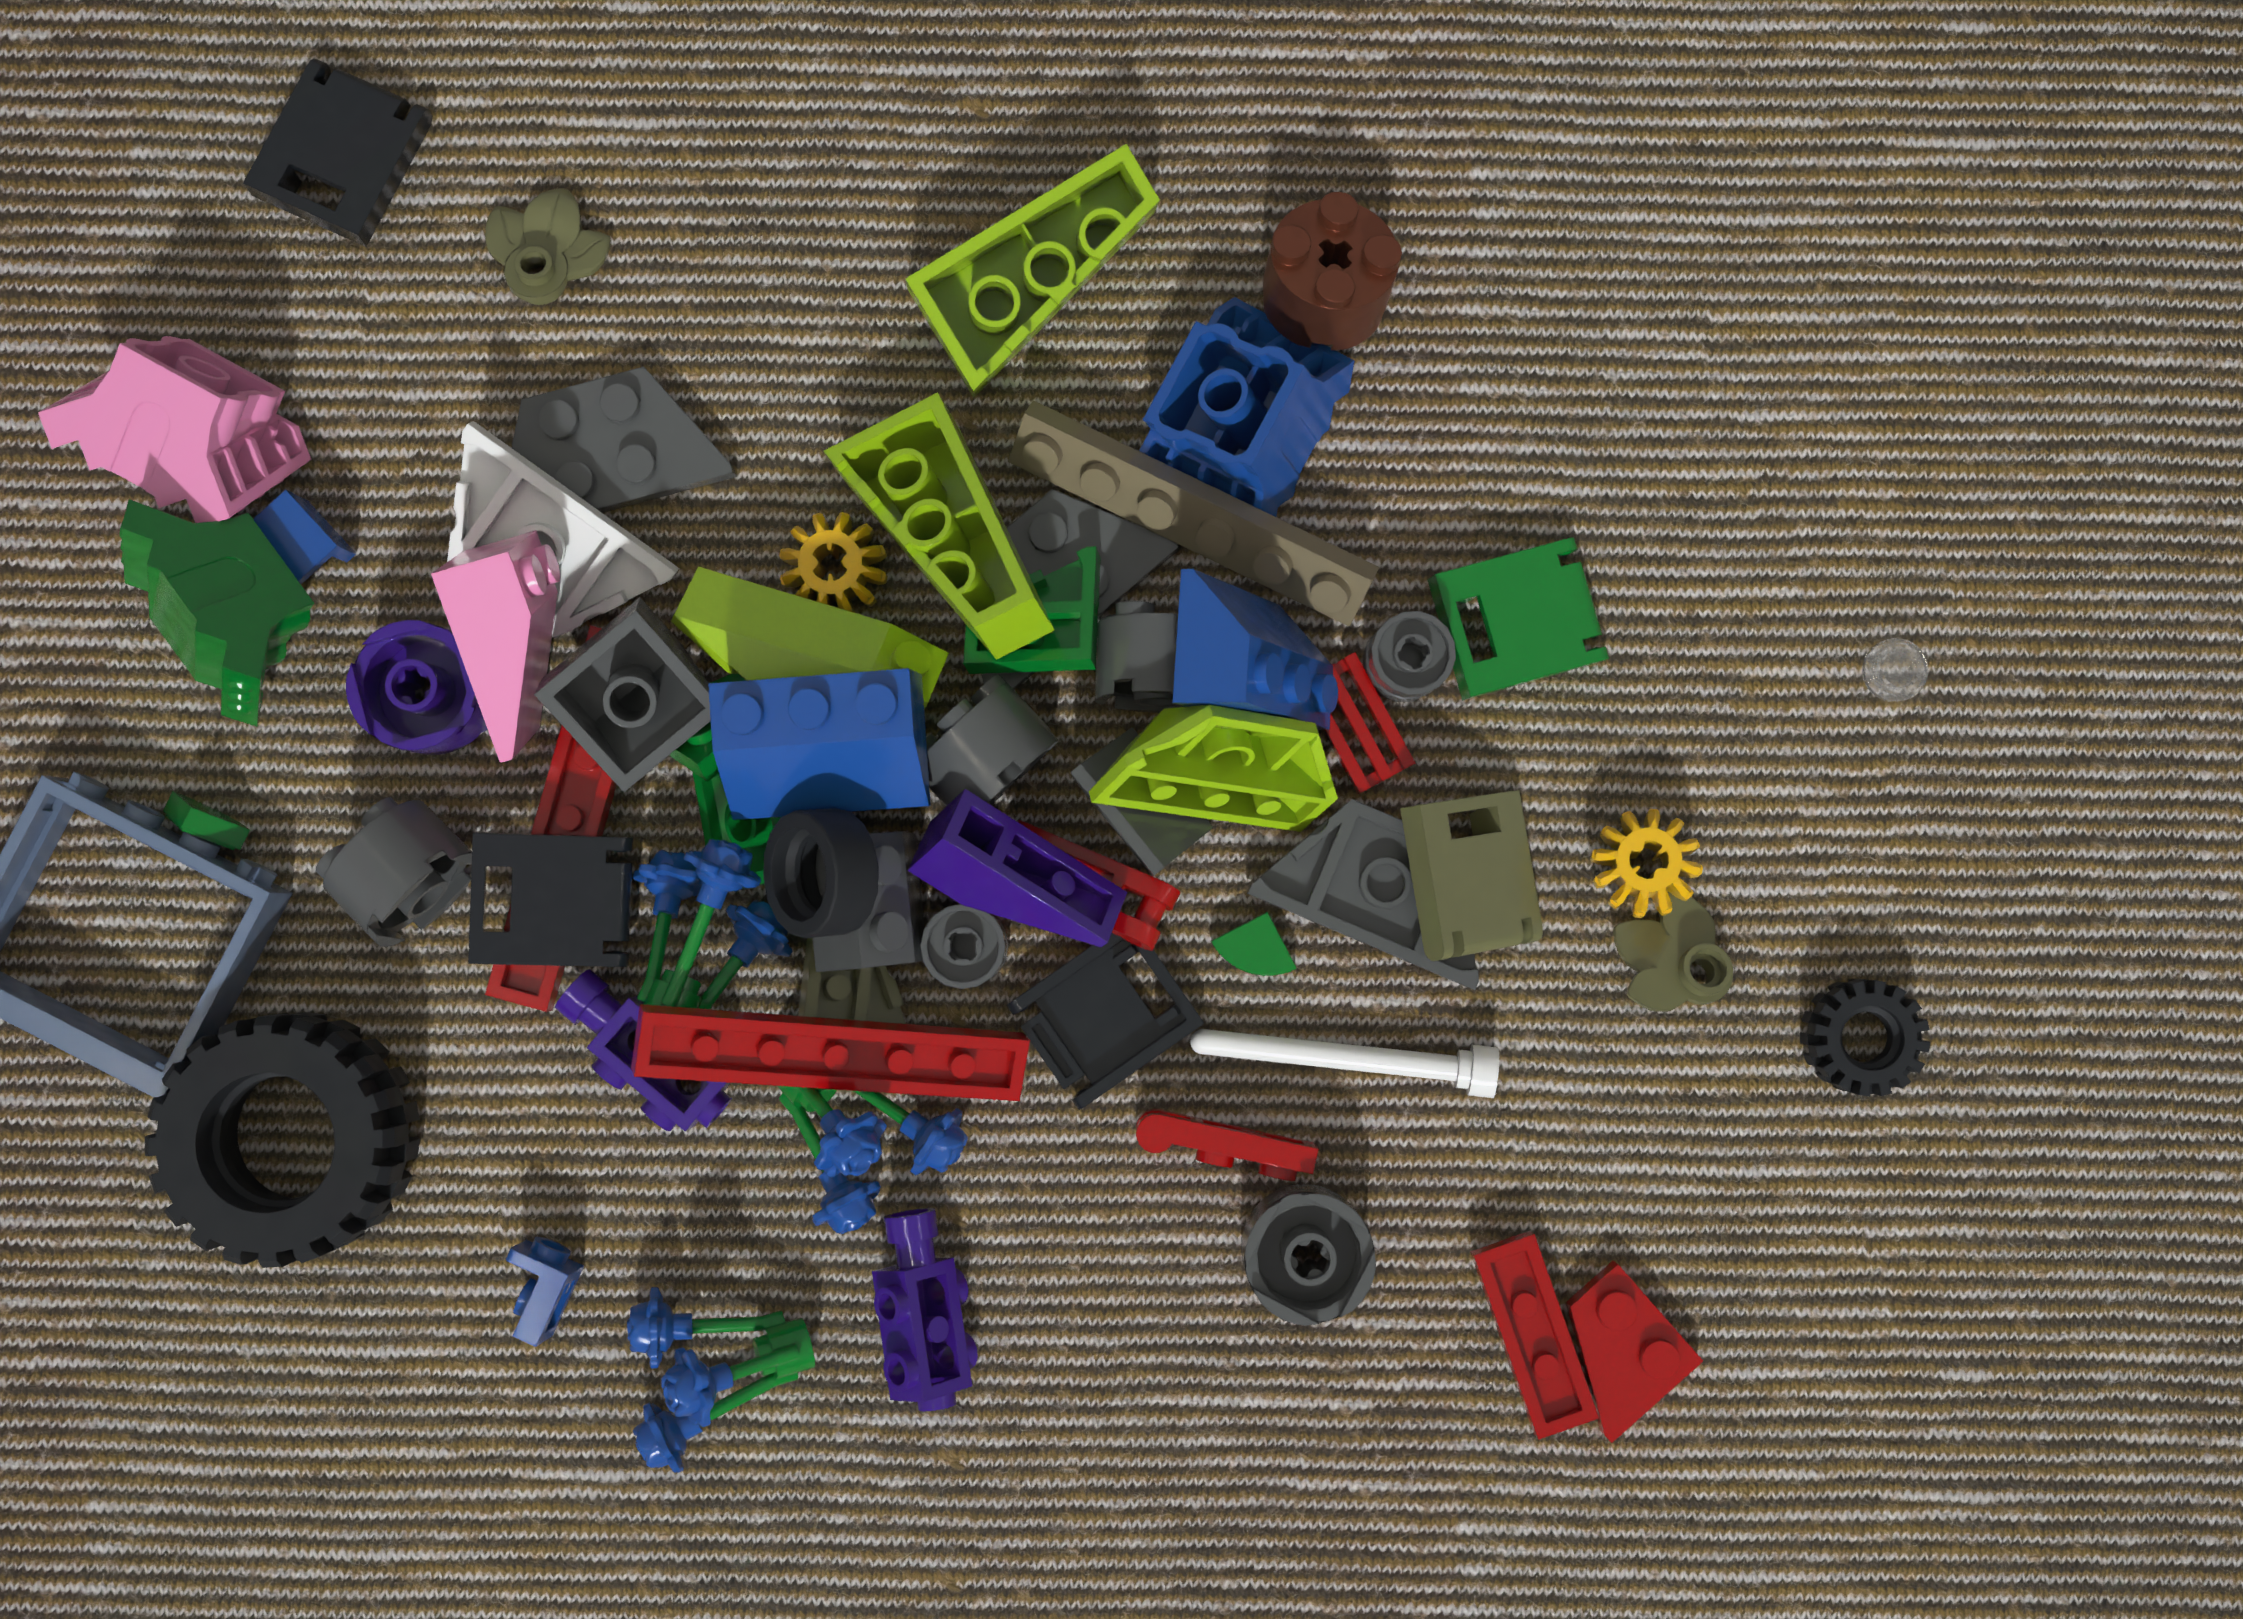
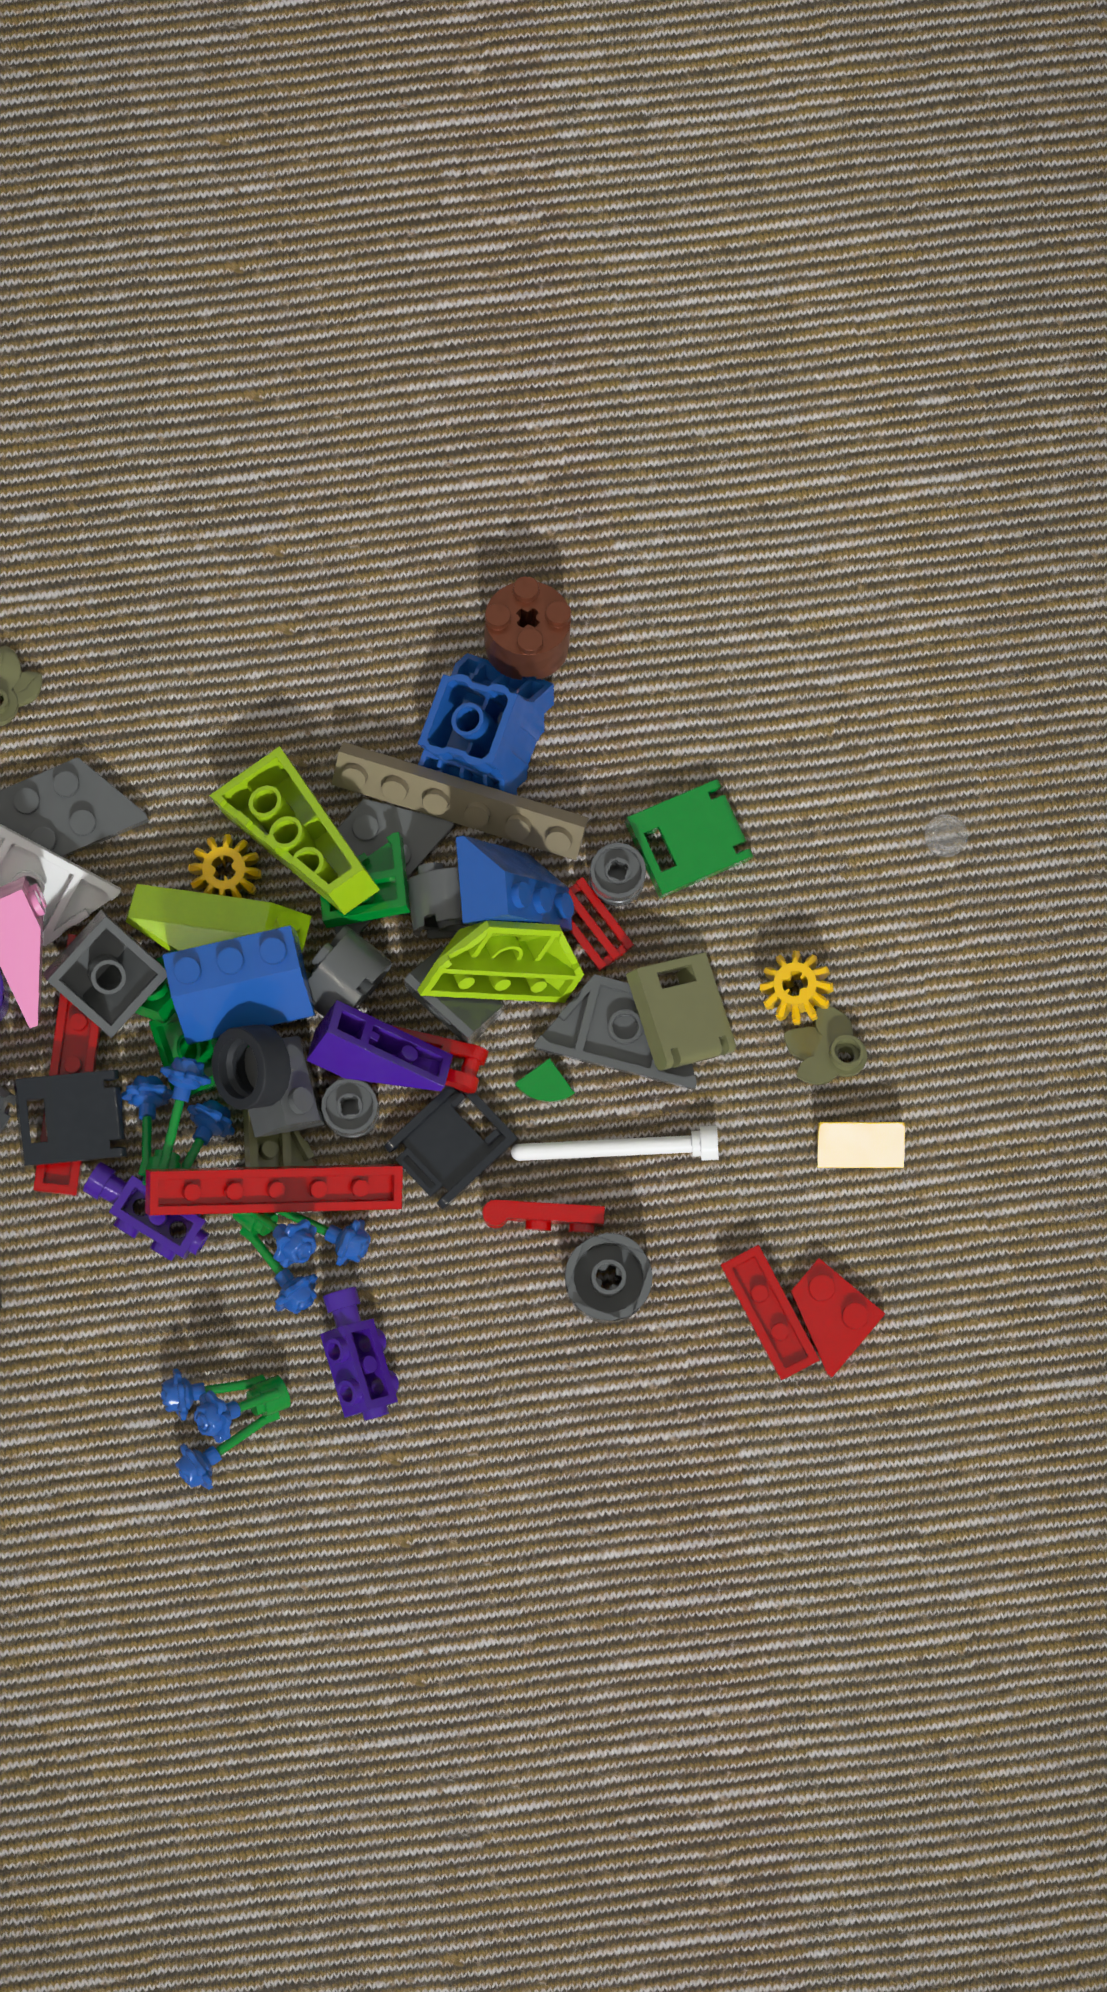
camera: 10 degrees left, 5 degrees down
blue bracket [506,1237,584,1347] -> none
lime wedge [905,144,1160,398] -> none
black tyre [1800,979,1930,1097] -> none
none -> slope [817,1122,905,1168]

